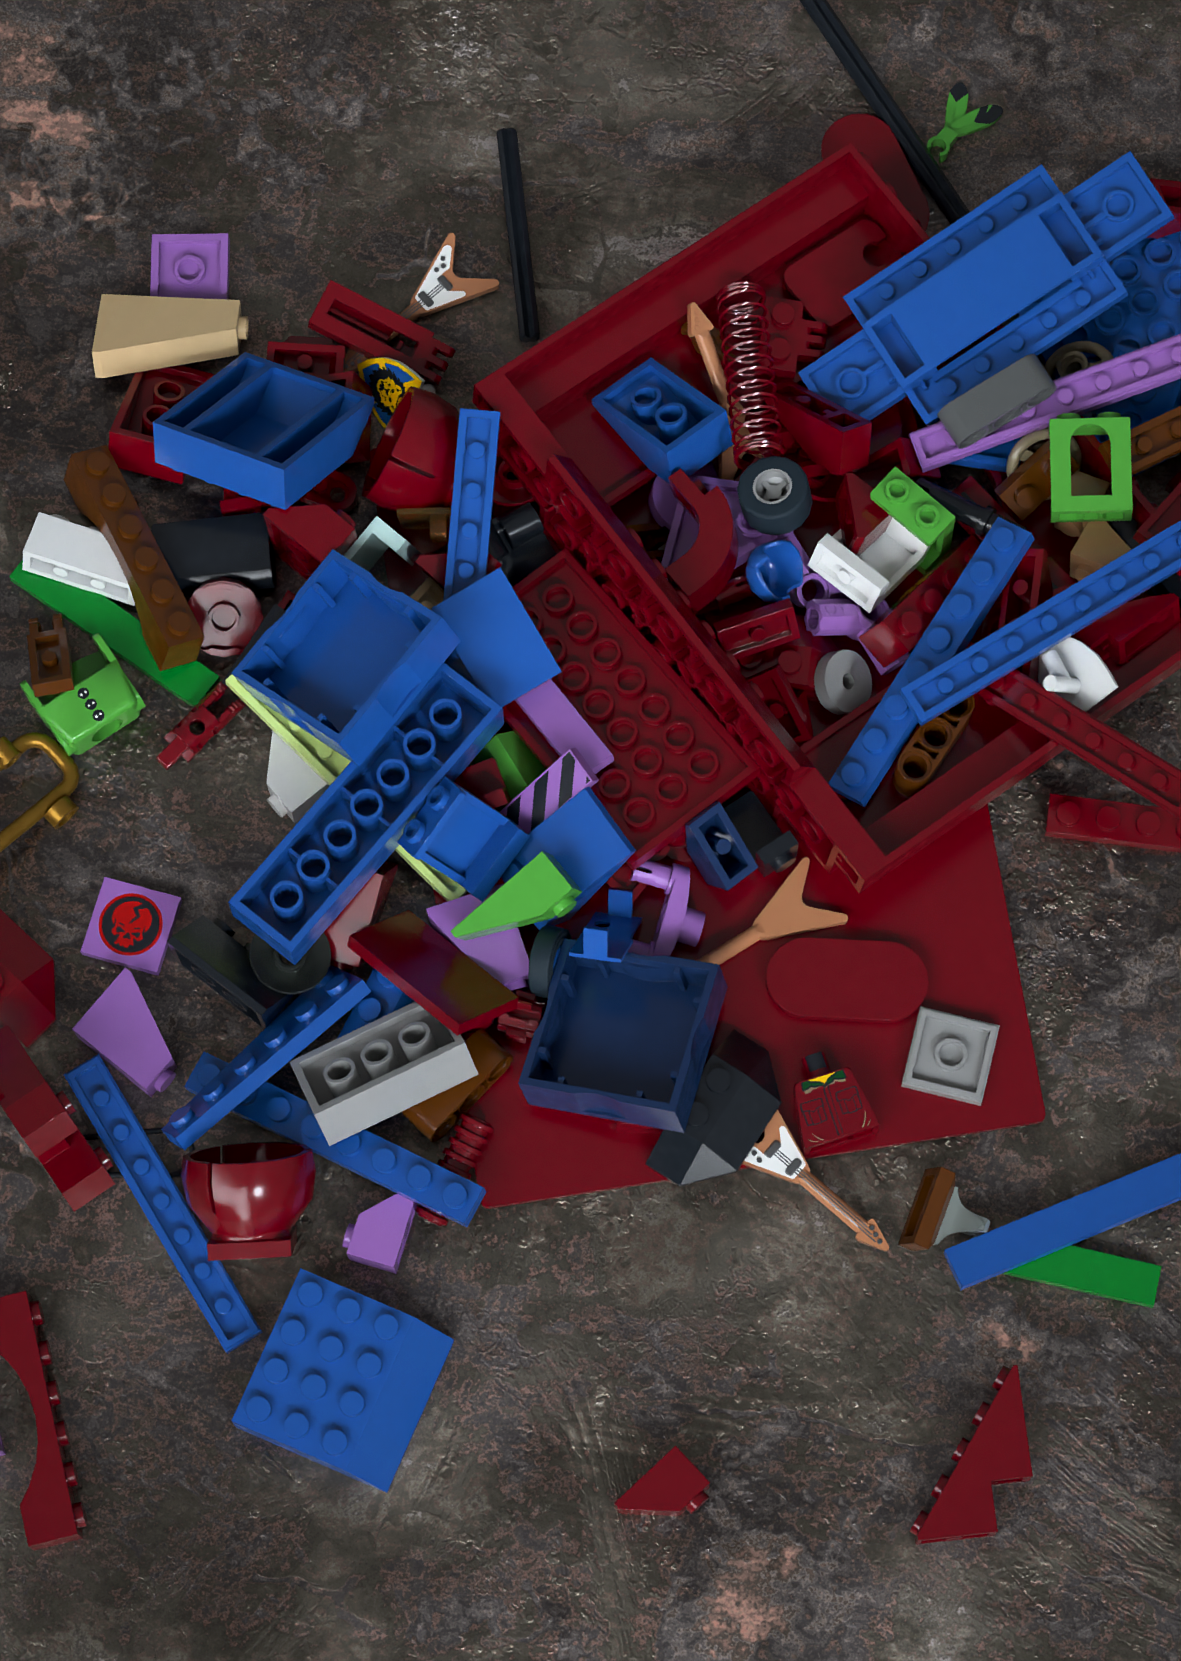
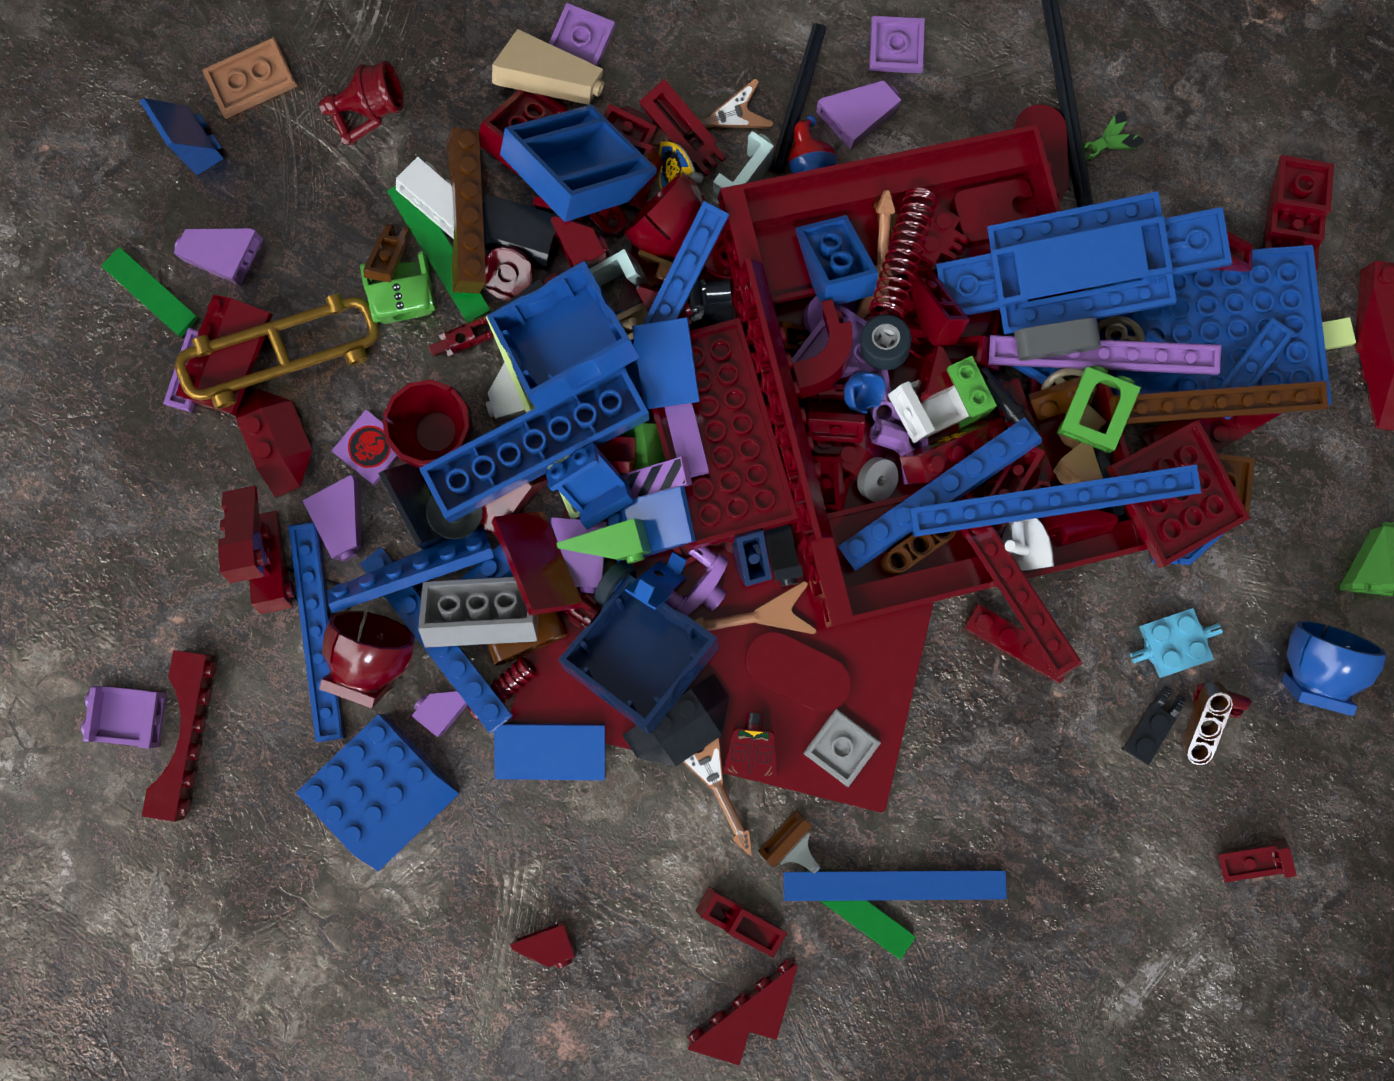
camera: 20 degrees right, 10 degrees up
none -> dark red plate [382,380,473,468]
none -> blue tile [494,723,606,781]
none -> dark red slope [695,886,787,958]
none -> light aqua panel [713,131,774,204]
none -> piece [788,115,836,174]
none -> medium lavender slope [816,80,901,150]
none -> medium lavender plate [869,16,925,73]

